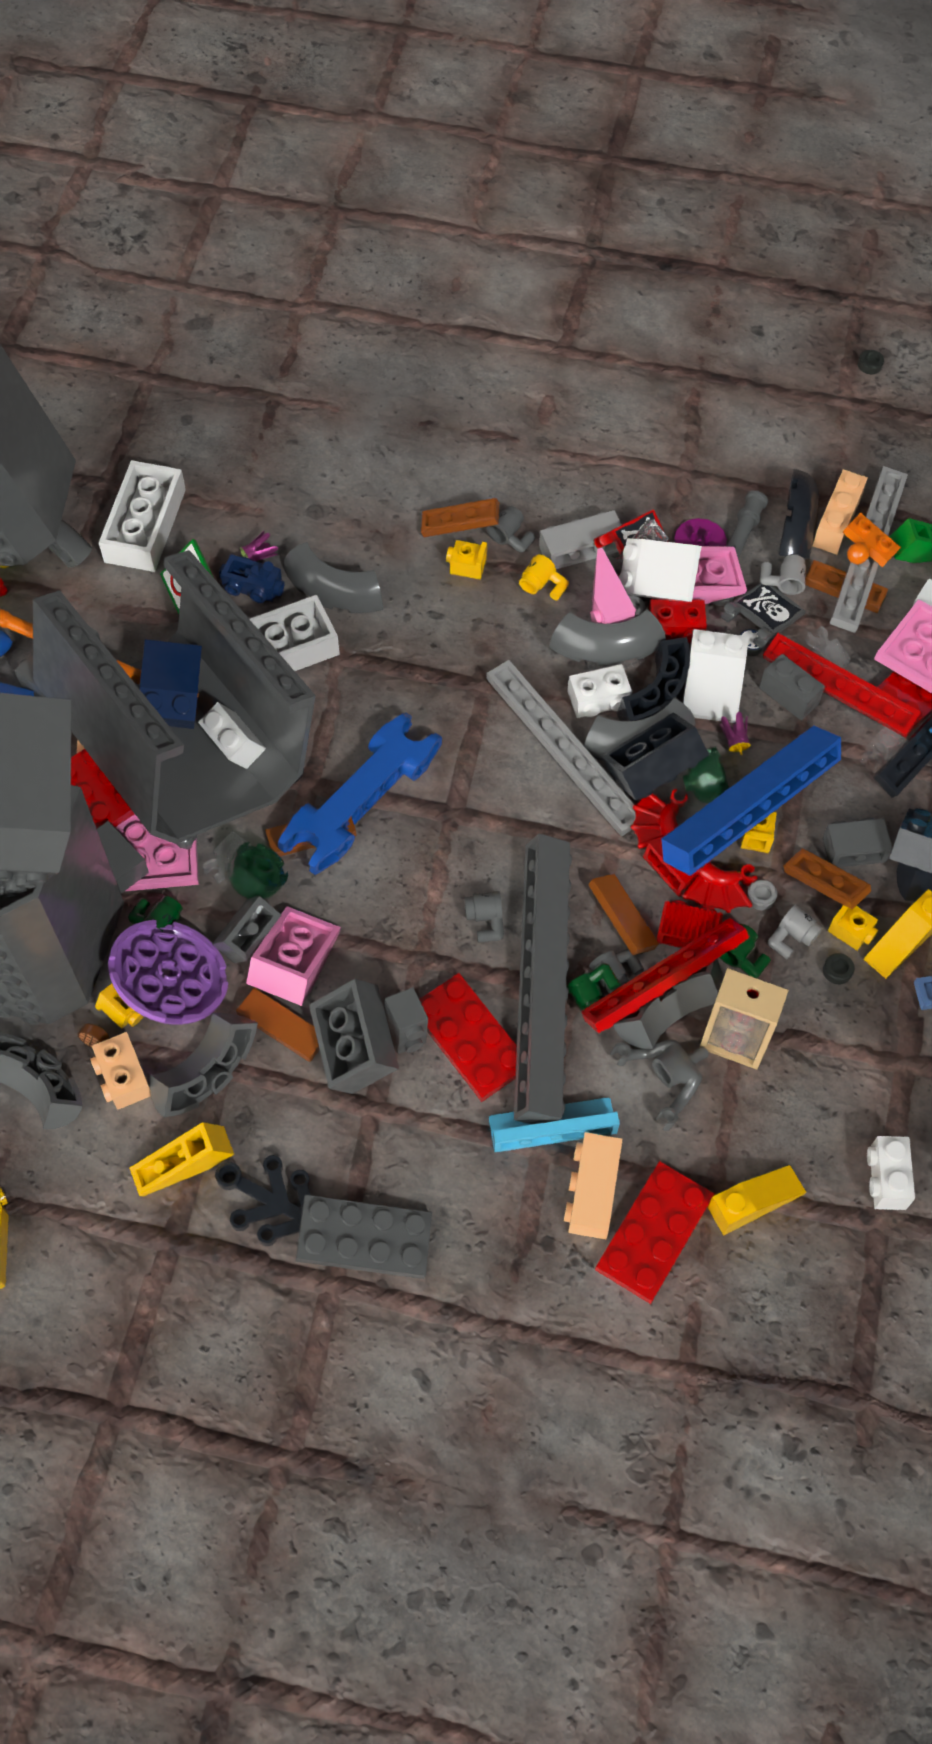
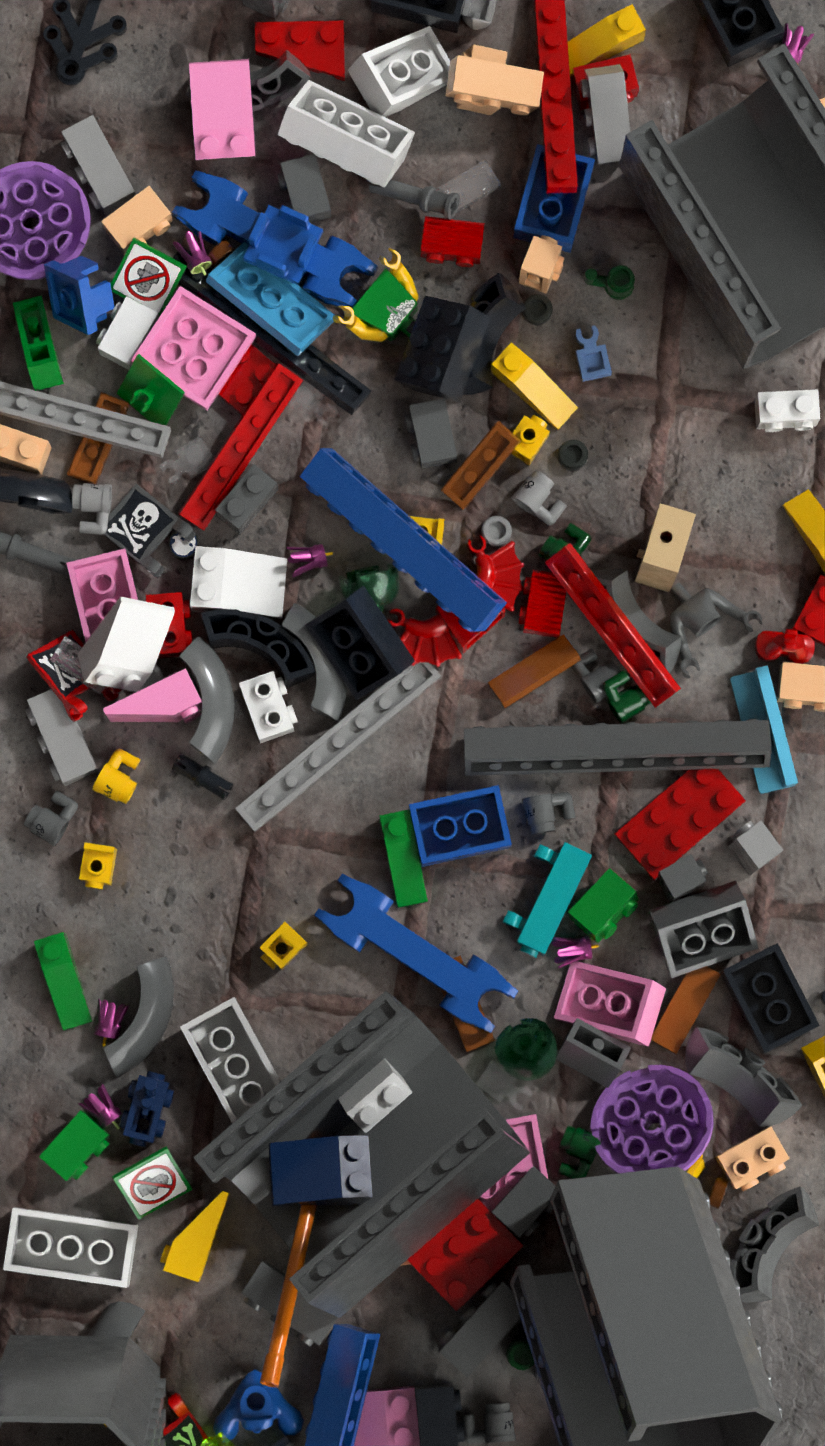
camera: 95 degrees left, 20 degrees up
dark orange tile [421,498,500,537] -> none
magenta piece [674,518,727,547] -> none
orange plate [842,513,901,567] -> none
none -> green slope [34,932,93,1031]
none -> green brick [39,1110,110,1181]
none -> flat silver piece [94,999,129,1046]
none -> green piece [117,354,185,426]
none -> yellow slope [160,1191,230,1282]
none -> black pin [172,753,234,800]
none -> yellow brick [259,922,308,970]
none -> green slope [379,809,428,908]
none -> blue brick [409,785,512,867]
none -> teal brick [503,842,592,958]
none -> flat silver piece [551,935,599,969]
none -> green brick [568,868,639,944]
none -> black brick [720,943,820,1054]
none -> light grey brick [728,821,783,876]
none -> red piece [755,629,815,664]

